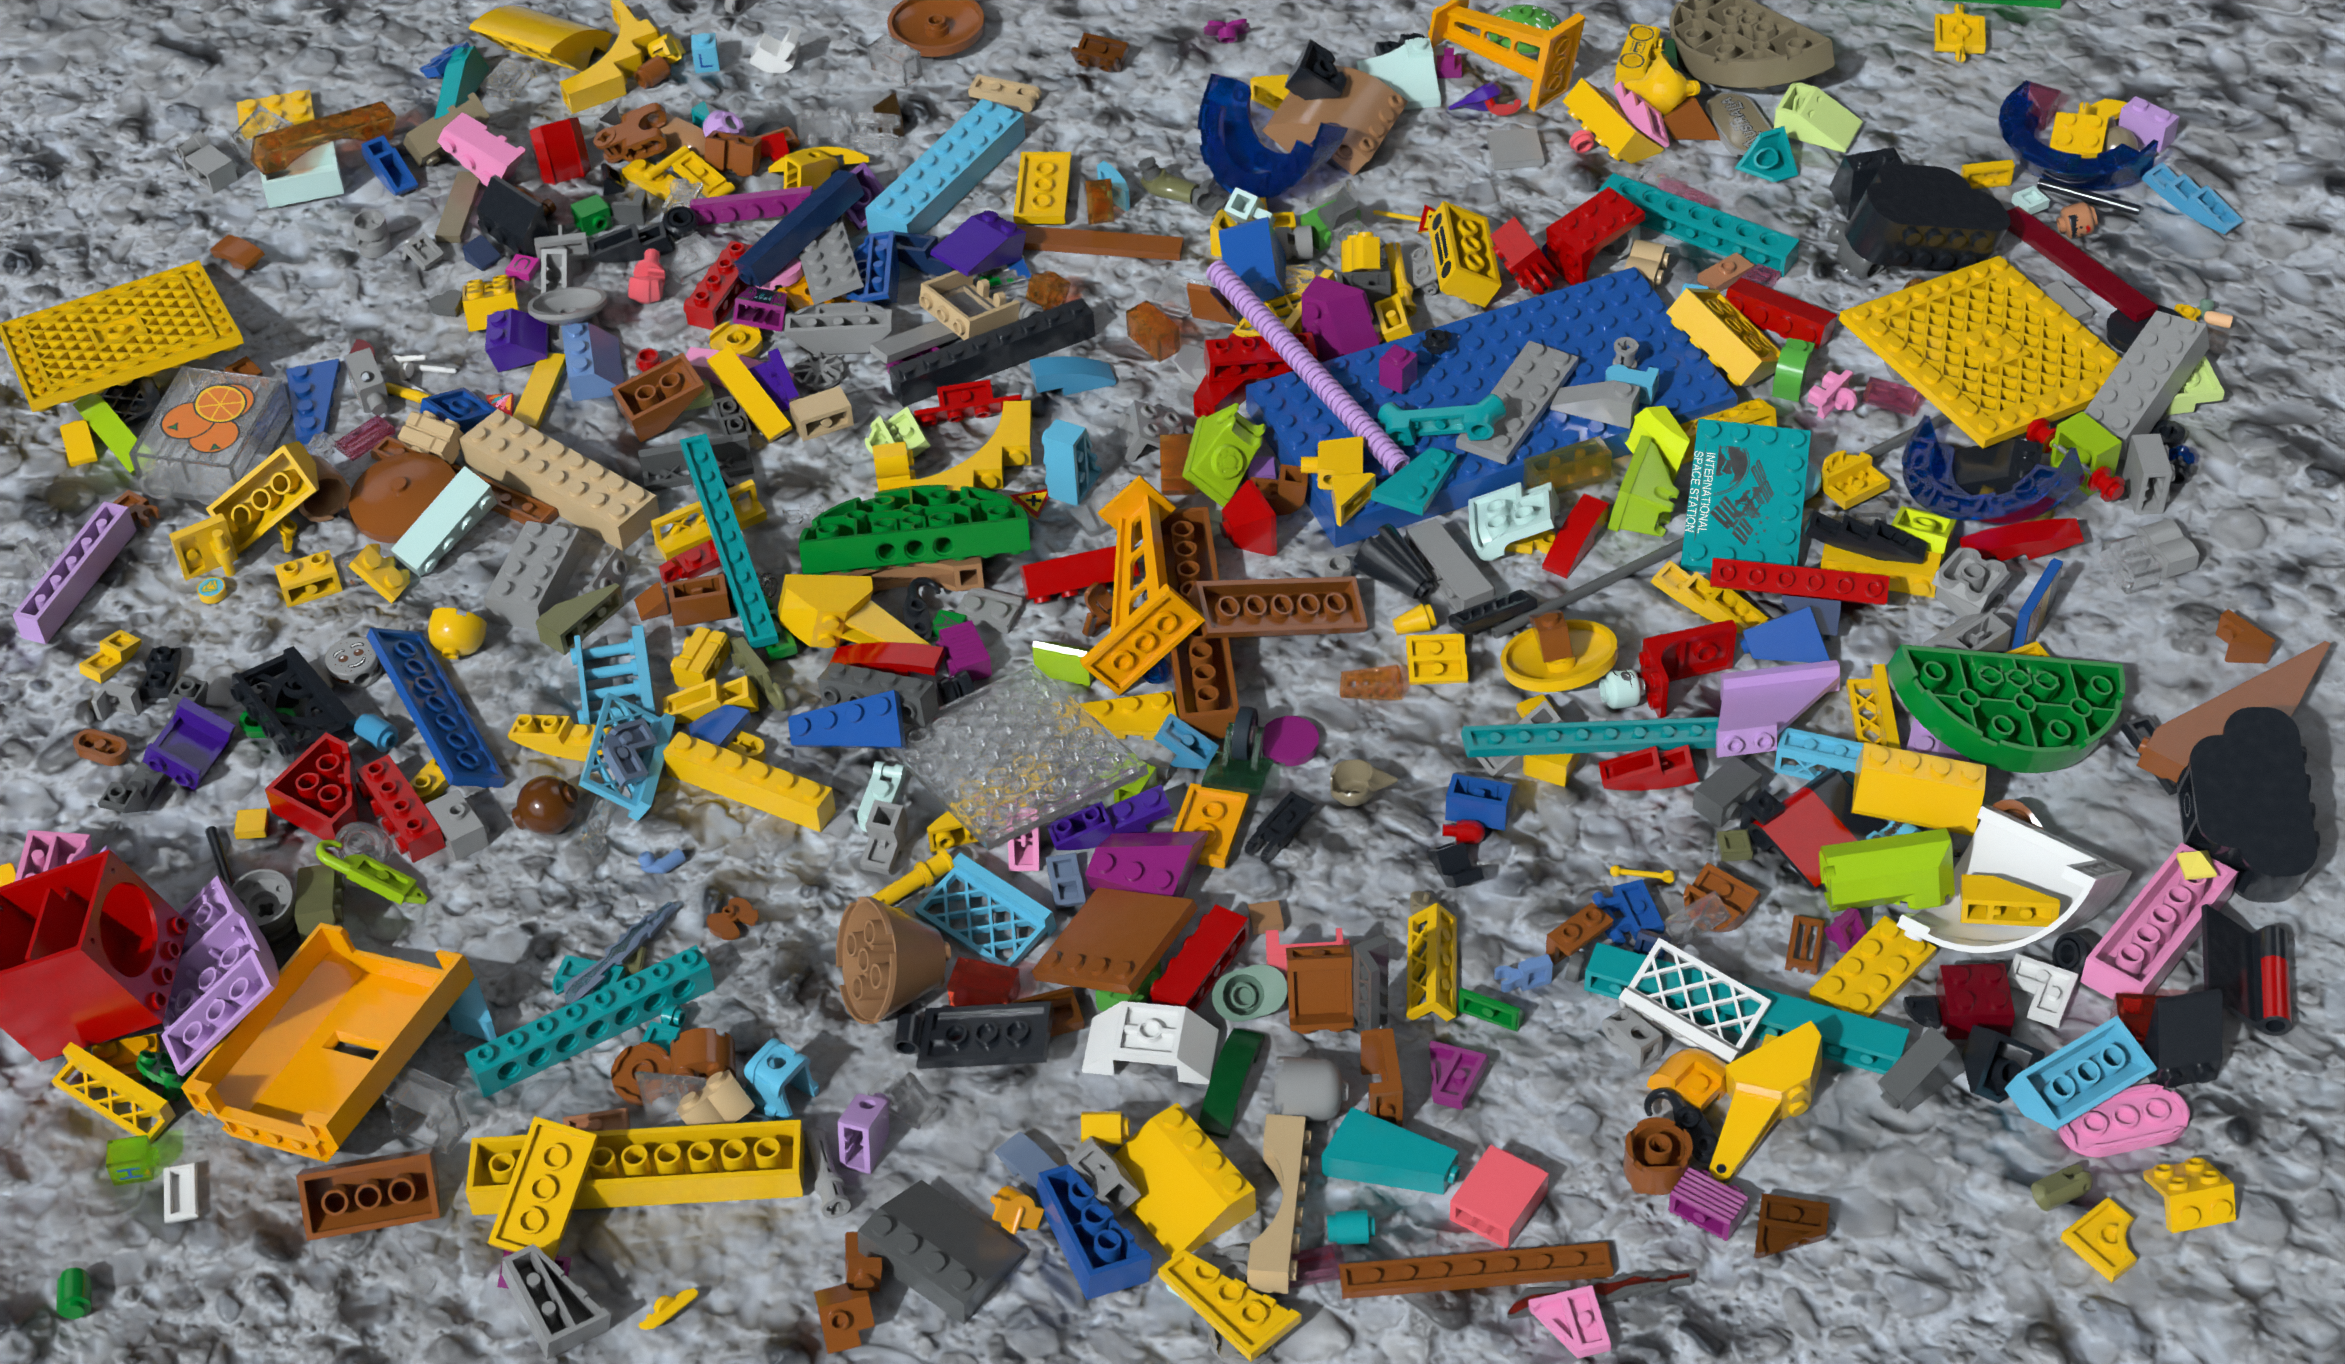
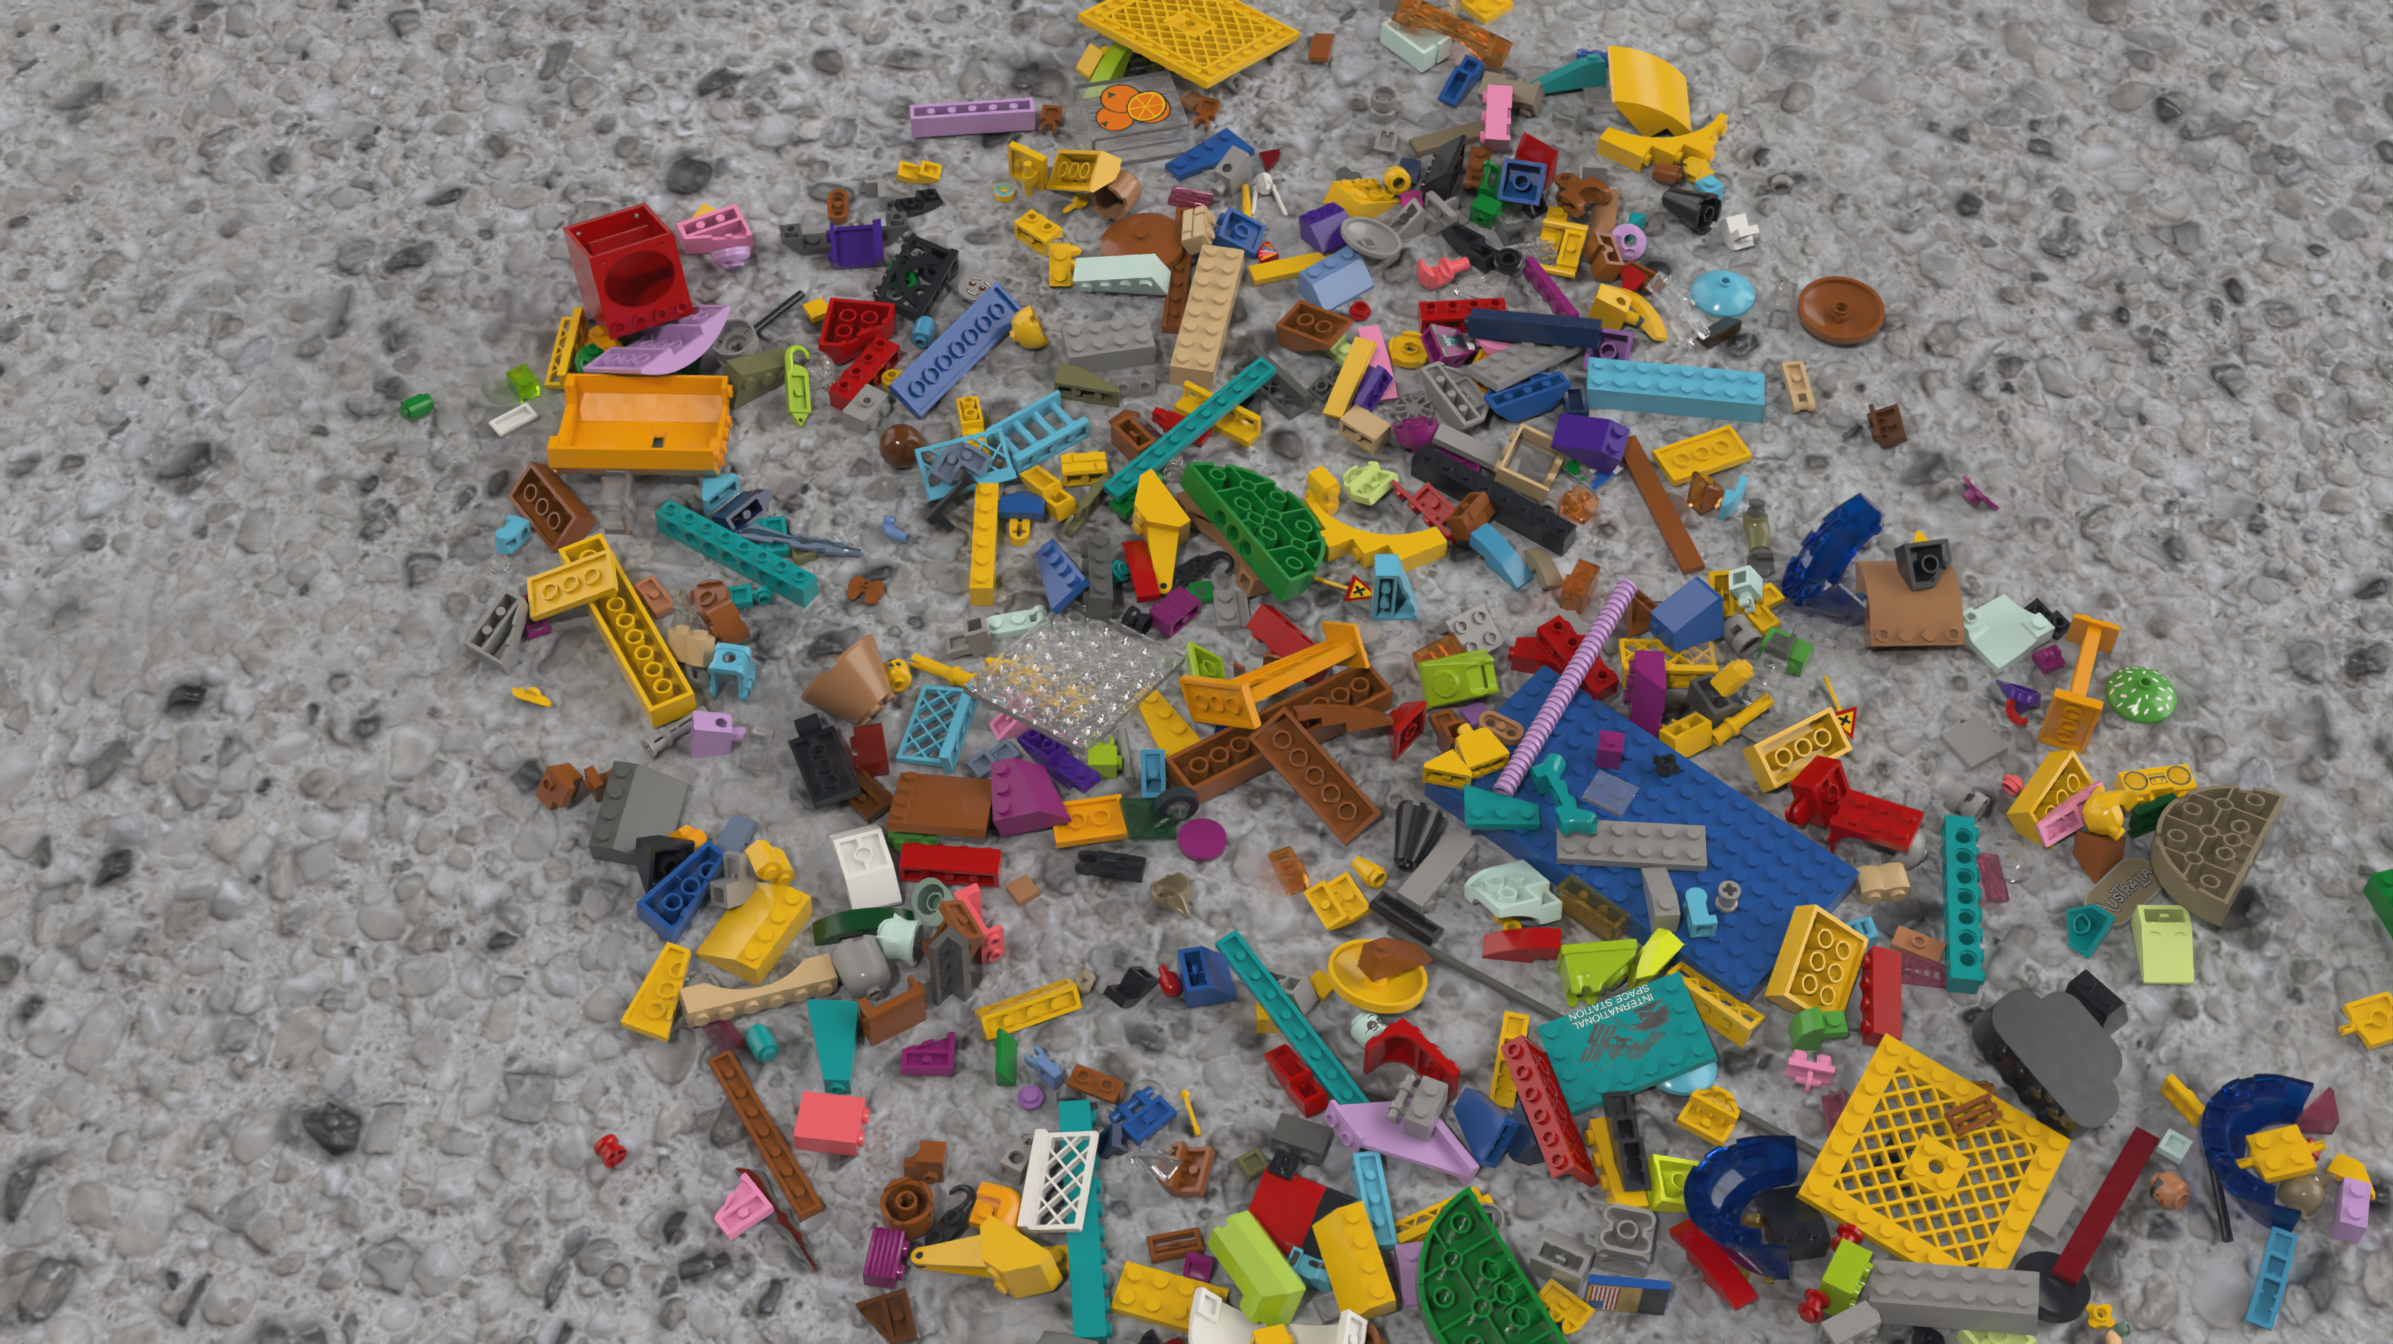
camera: 60 degrees right, 5 degrees up
none -> medium azure leg [495,514,530,554]
none -> black slope [635,835,695,894]
none -> dark blue brick [711,489,773,534]
none -> light aqua helmet [875,913,924,967]
none -> dark orange brick [903,1140,948,1184]
none -> black piece [924,468,979,533]
none -> medium lavender plate [1018,1086,1044,1111]
none -> dark orange slope [1292,704,1394,732]
none -> yellow head [1382,166,1411,195]
none -> light grey brick [1387,1074,1448,1142]
none -> magenta cylinder [1392,416,1438,453]
none -> dark orange brick [1445,491,1495,542]
none -> green plate [1477,160,1513,209]
none -> medium nougat plate [1478,711,1524,746]
none -> blue slope [1497,158,1547,206]
none -> dark tan slope [1523,549,1564,589]
none -> clear piece [1582,769,1639,818]
none -> black cone [1661,188,1722,234]
none -> medium azure dish [1691,270,1755,318]
none -> light grey wheel [1943,780,1990,823]
none -> dark orange tile [1944,1093,2003,1137]

